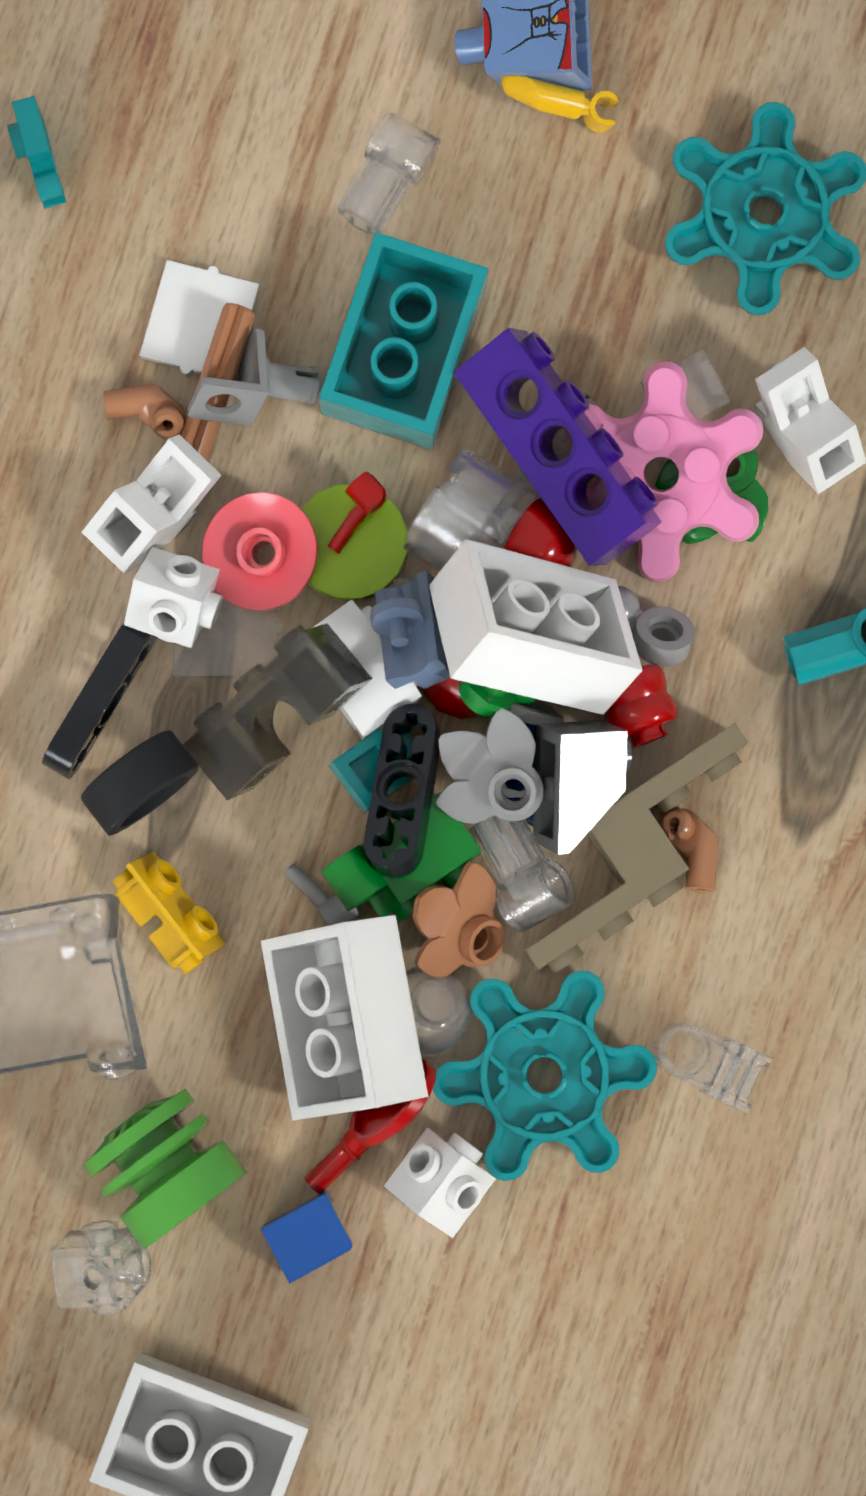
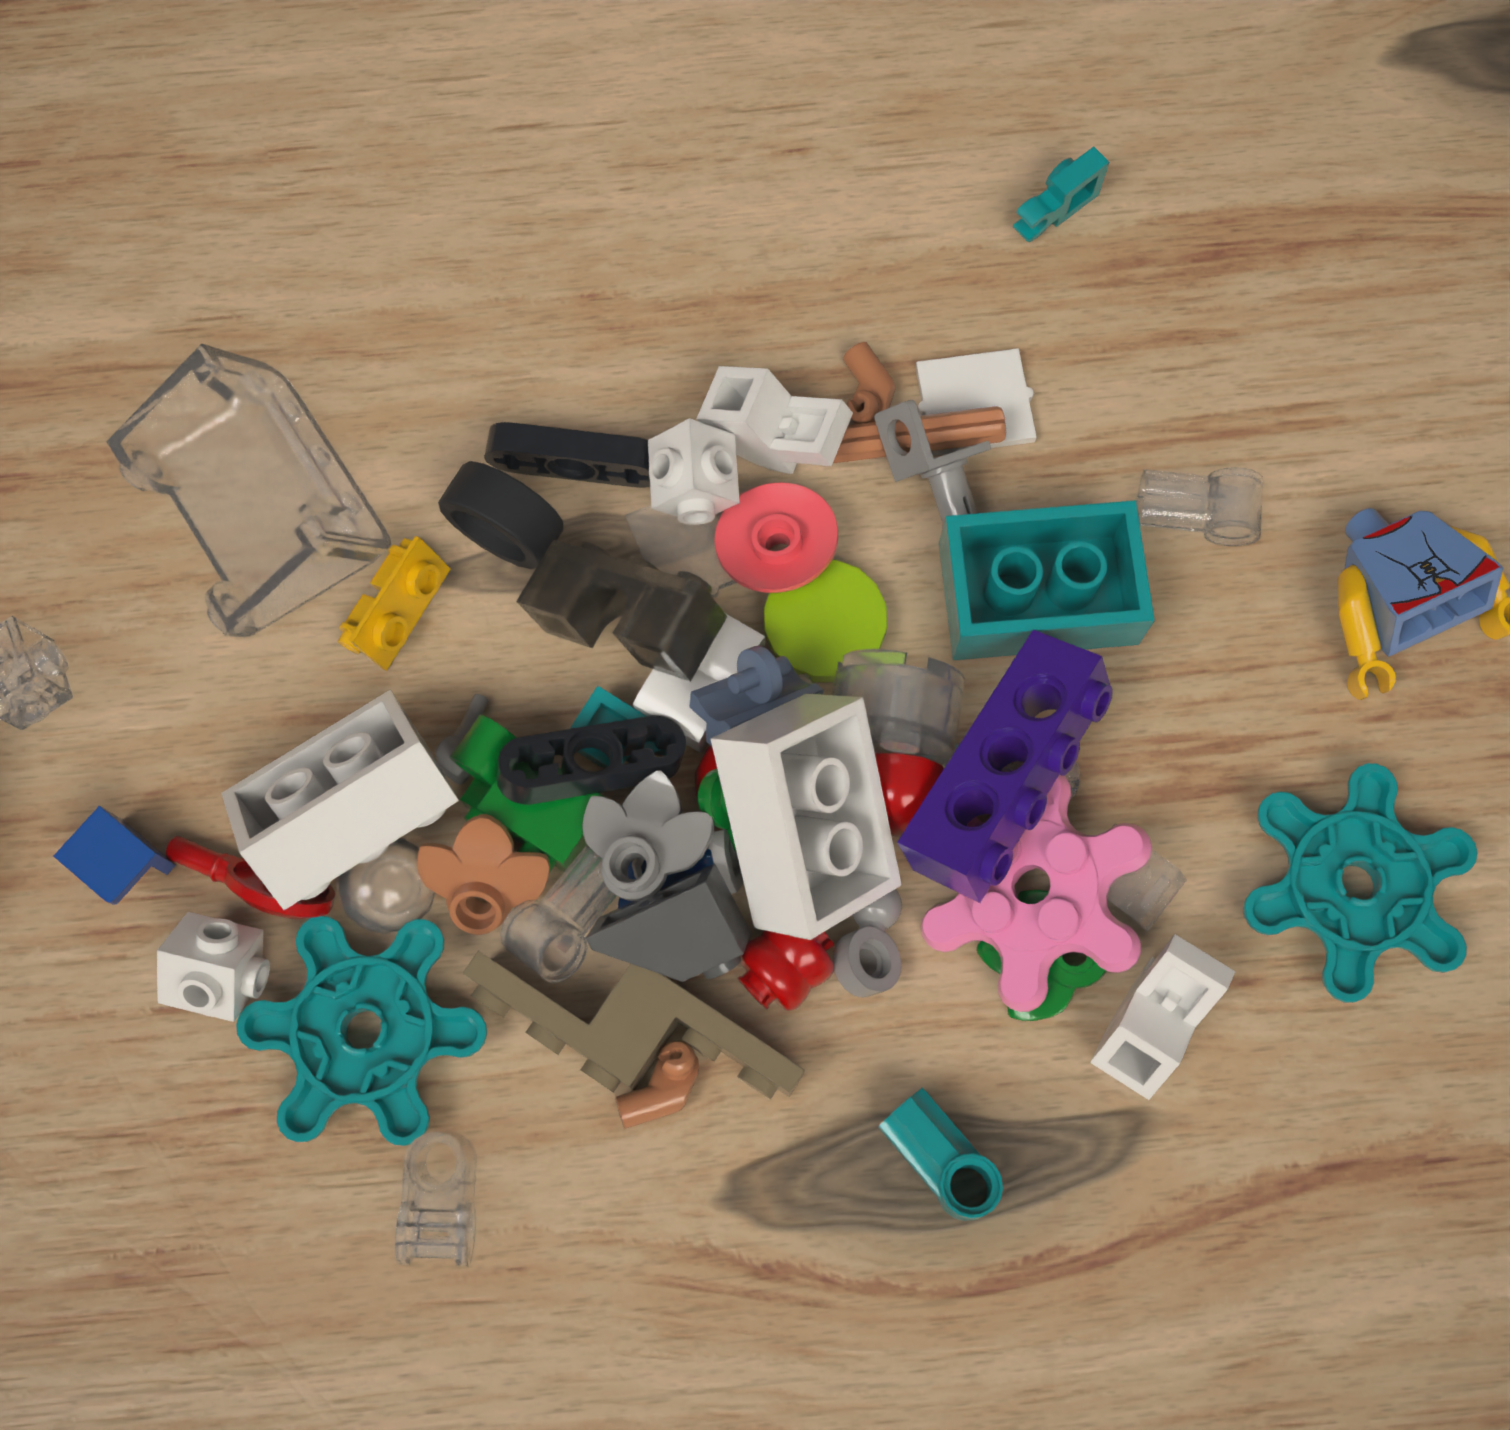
camera: 70 degrees right, 10 degrees down
bright green wheel [82,1089,247,1250] -> none
red hand [327,472,386,554] -> none

